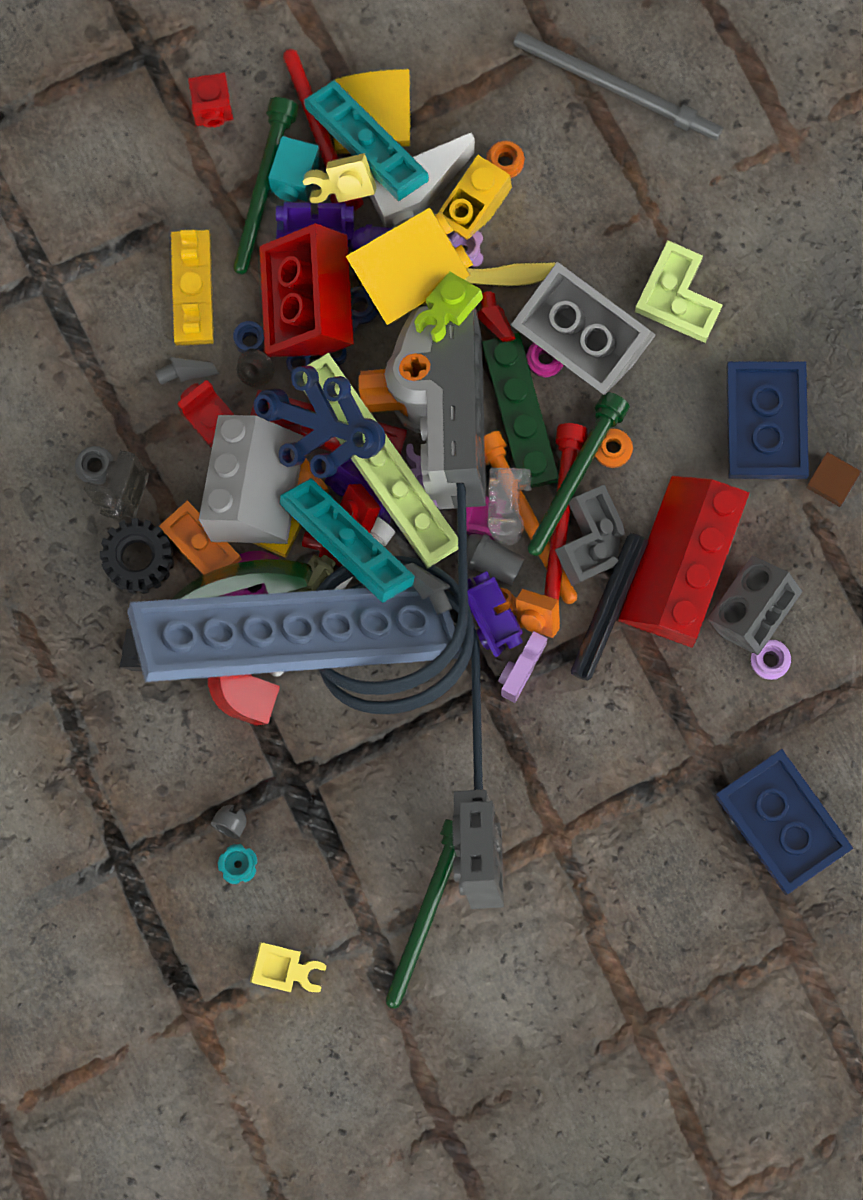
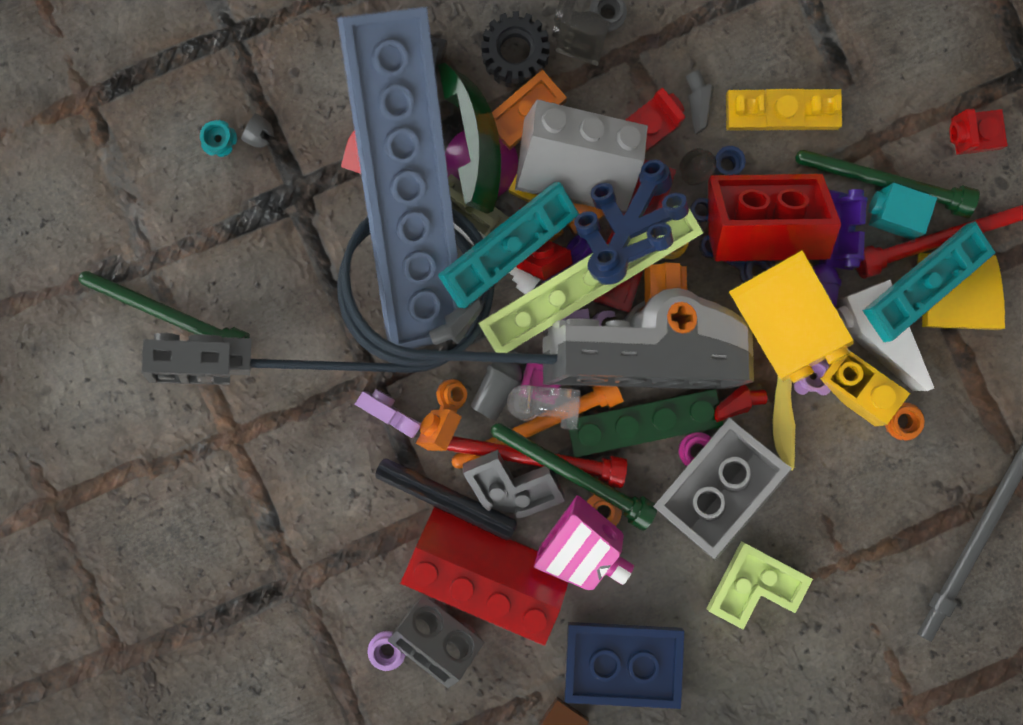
camera: 90 degrees right, 10 degrees up
light yellow plate [250,942,327,992] -> none
light yellow plate [303,153,377,203] -> none
lime plate [414,271,483,343] -> none
dark purple hinge [467,571,523,657] -> none
dark blue plate [715,749,854,896] -> none
none -> dark pink torso [534,495,634,590]

